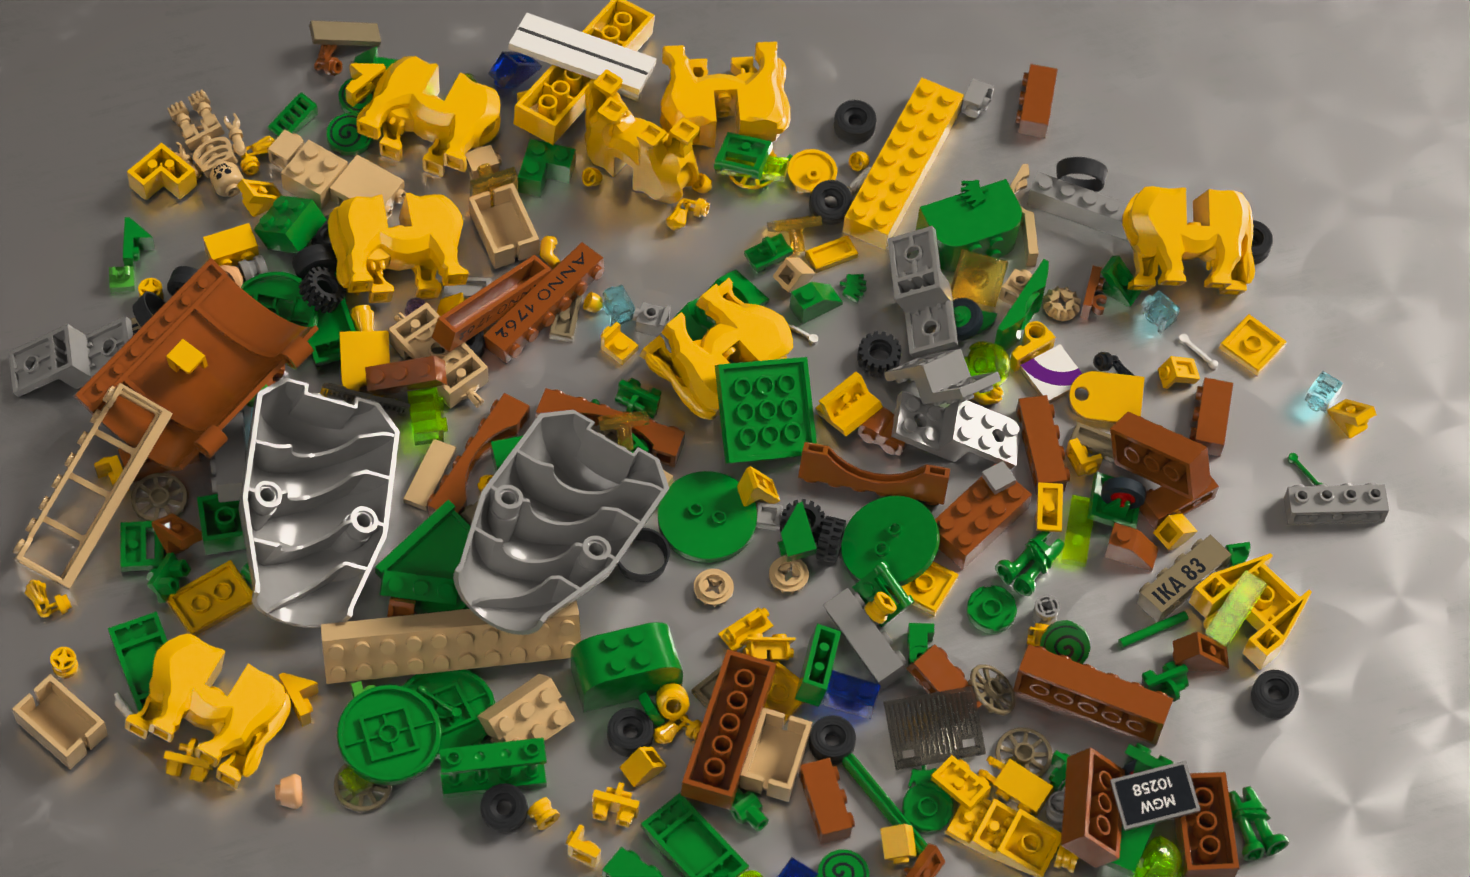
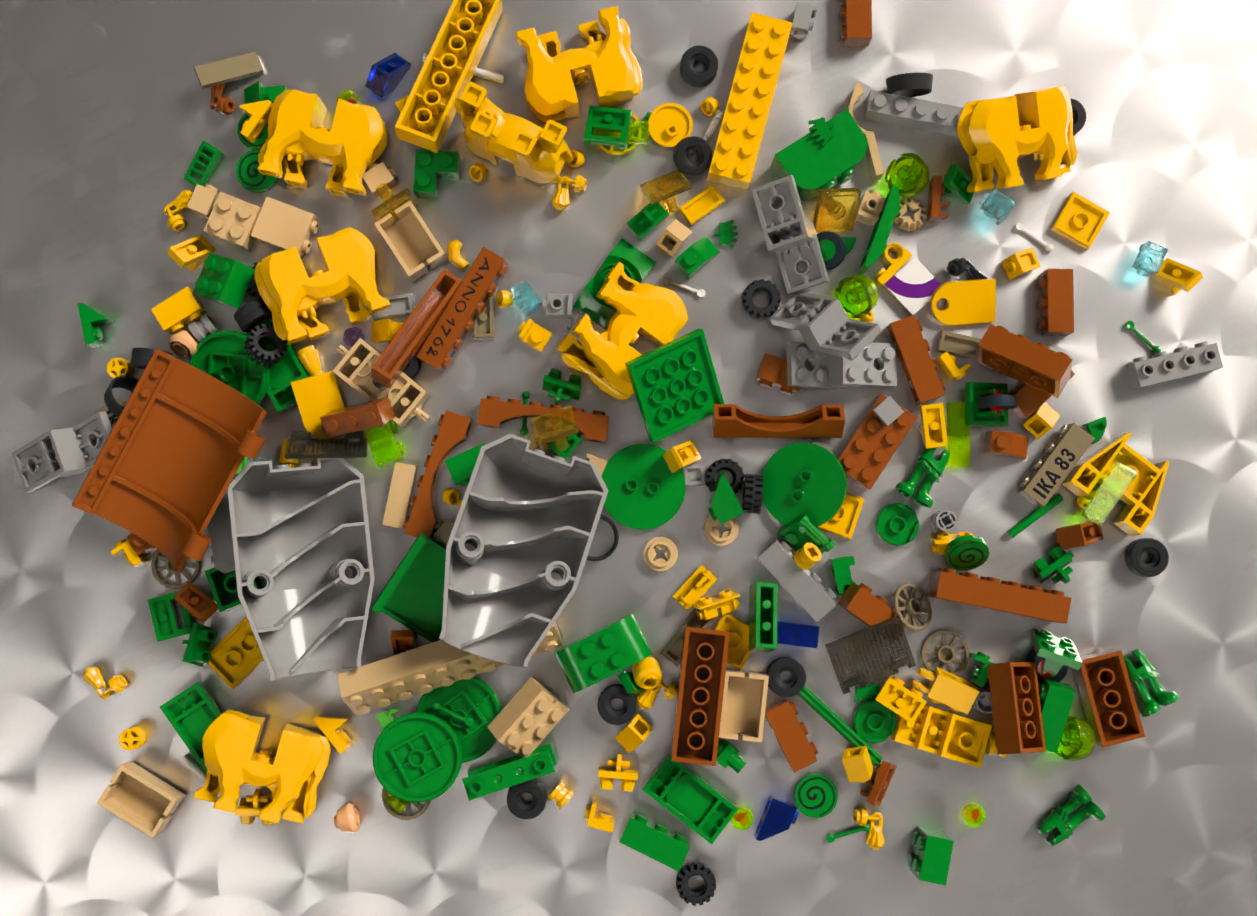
camera: 10 degrees left, 25 degrees up
tan window [12,383,173,589] -> none
bright green tile [109,266,135,293] -> none
yellow brick [127,142,197,201] -> none
yellow panel [166,339,208,374] -> none
tan piece [167,89,246,197] -> none
green plate [379,570,458,605] -> none
white tile [508,13,657,95] -> none
yellow bracket [815,372,883,436] -> none
black tile [1110,761,1200,831] -> none
none -> clear neon green cylinder [885,153,930,198]

